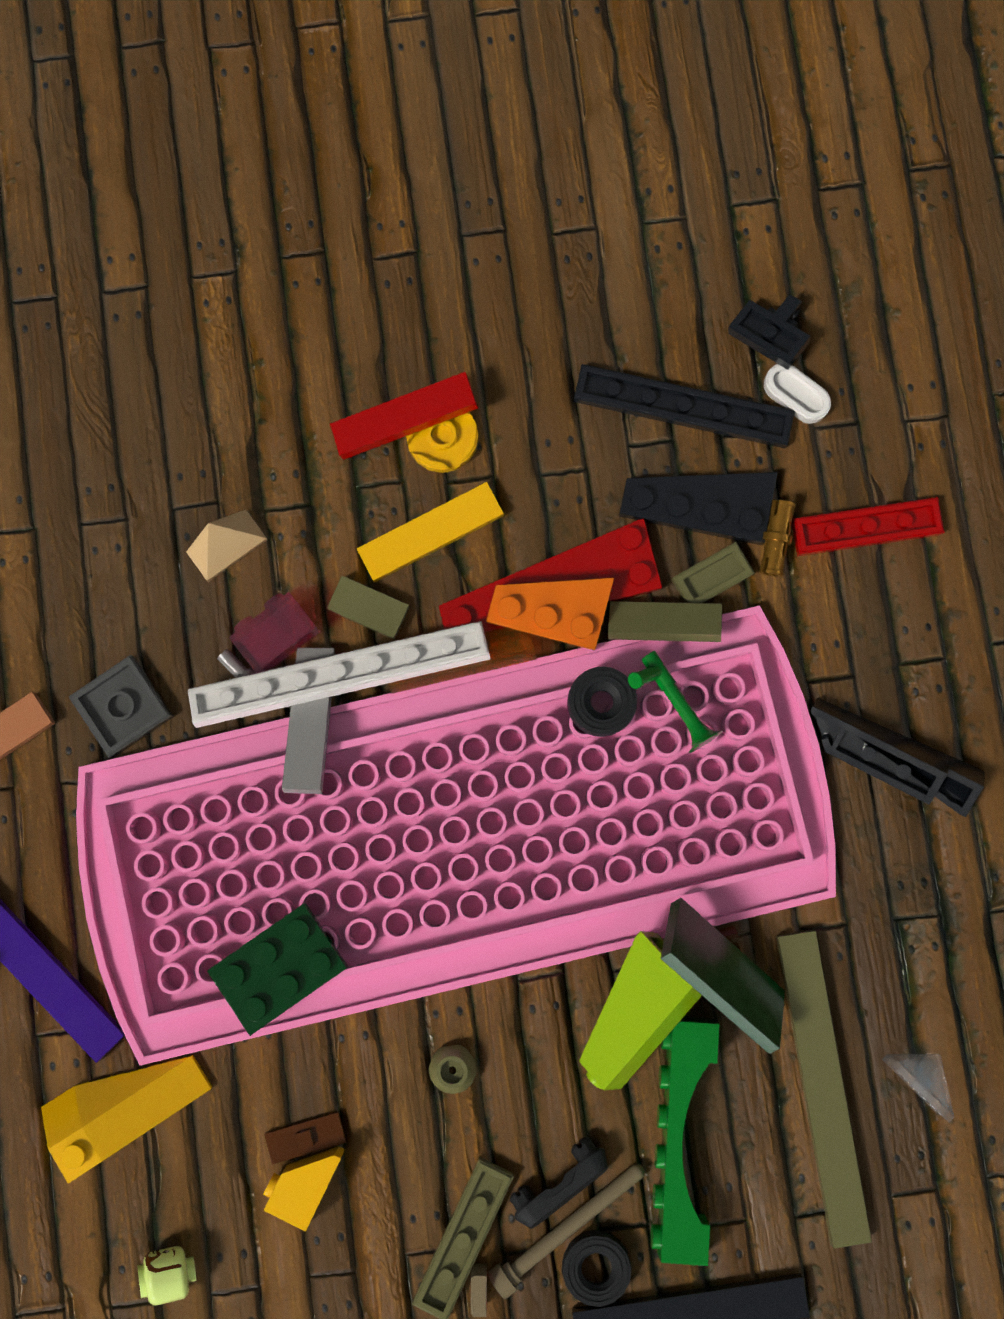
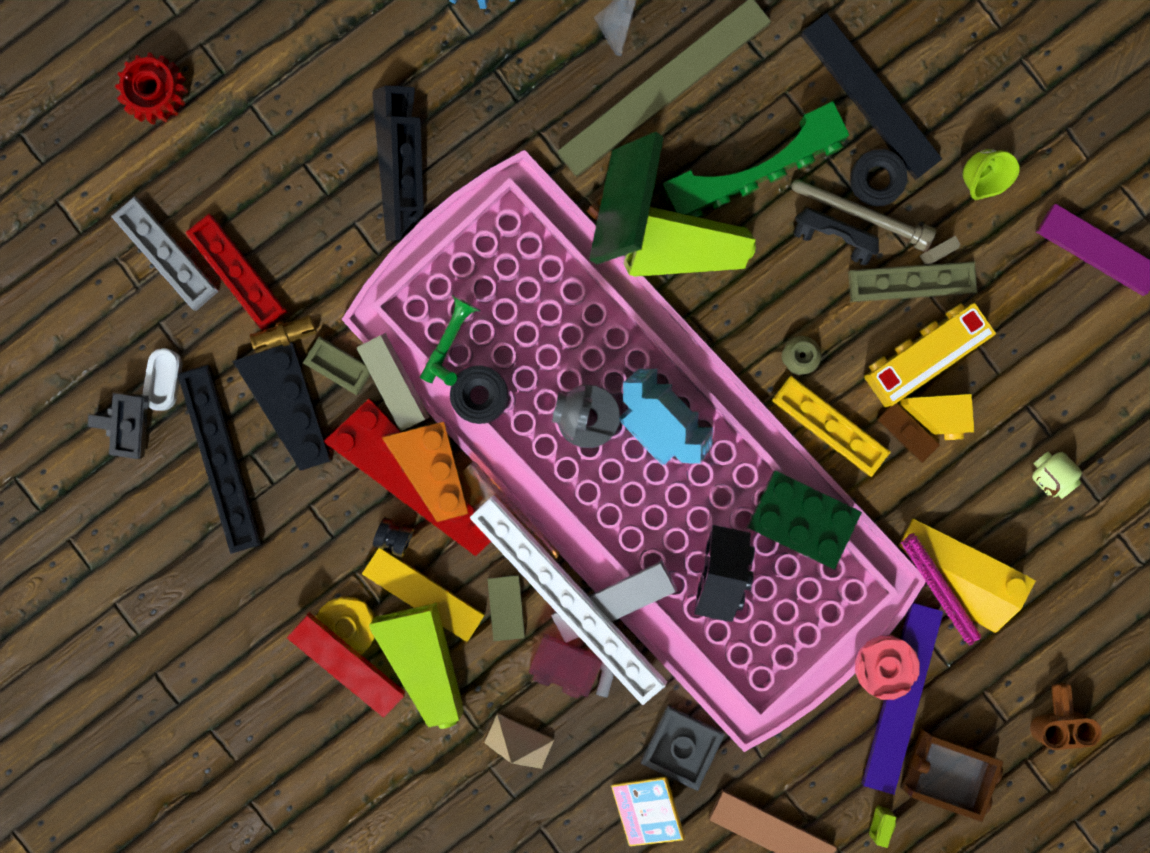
camera: 125 degrees left, 5 degrees up
none -> light grey tile [111,196,219,311]
none -> lime slope [369,603,464,729]
none -> black wheel [372,517,414,557]
none -> dark grey cylinder [552,385,620,448]
none -> piece [611,776,685,846]
none -> medium azure slope [619,369,713,465]
none -> black brick [694,525,755,622]
none -> yellow tile [771,376,890,477]
none -> coral tile [855,635,920,700]
none -> yellow brick [863,303,996,407]
none -> dark pink axle [901,533,981,645]

